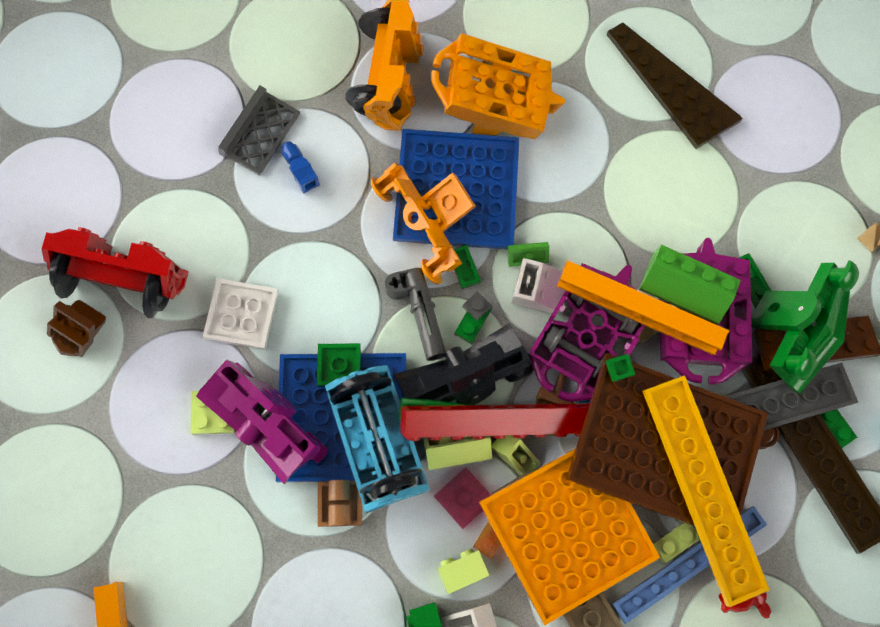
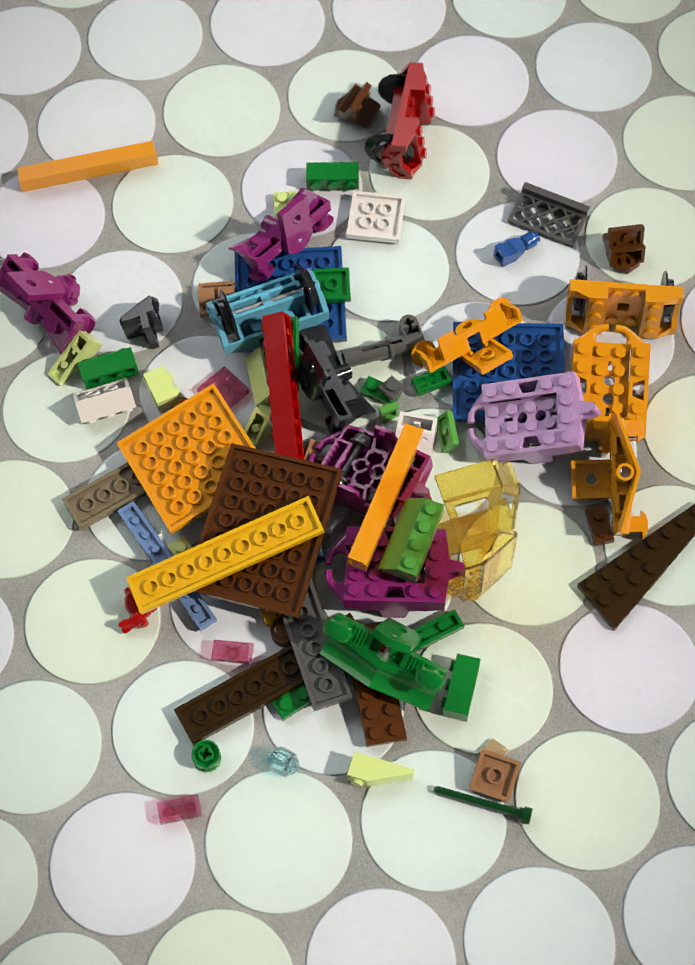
camera: 95 degrees right, 10 degrees down
green plate [605,354,635,382] -> none
none -> black piece [119,295,163,349]
none -> clear pink plate [211,639,254,664]
none -> green brick [306,162,359,191]
none -> bright green plate [379,401,399,423]
none -> clear yellow windscreen [434,459,521,602]
none -> green brick [440,653,481,722]
none -> lavender piece [467,371,601,464]
none -> light orange piece [570,413,648,539]
none -> reddish brown plate [585,505,614,546]
none -> reddish brown piece [602,224,646,274]

